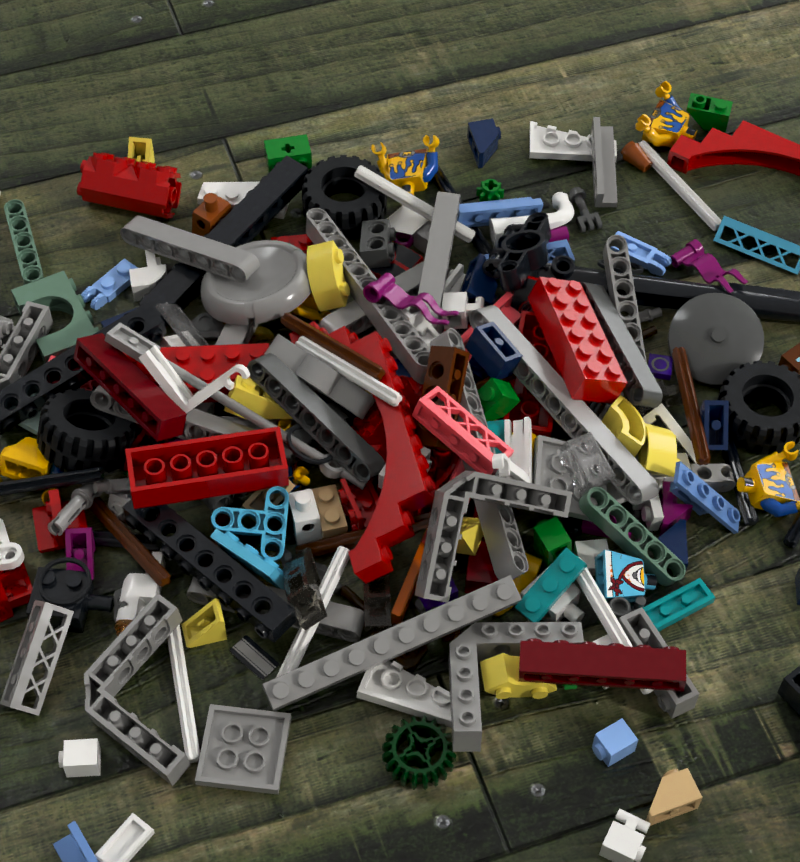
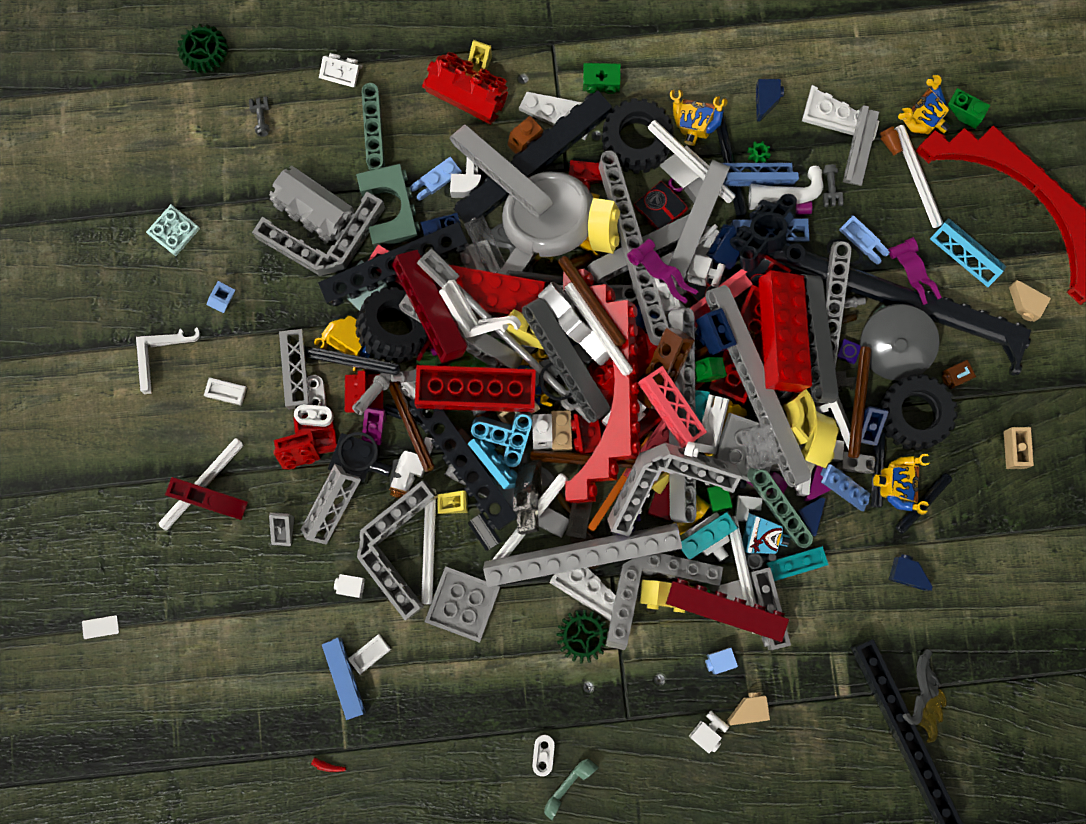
camera: 15 degrees right, 25 degrees up
dark grey brick [359,218,396,268] -> none

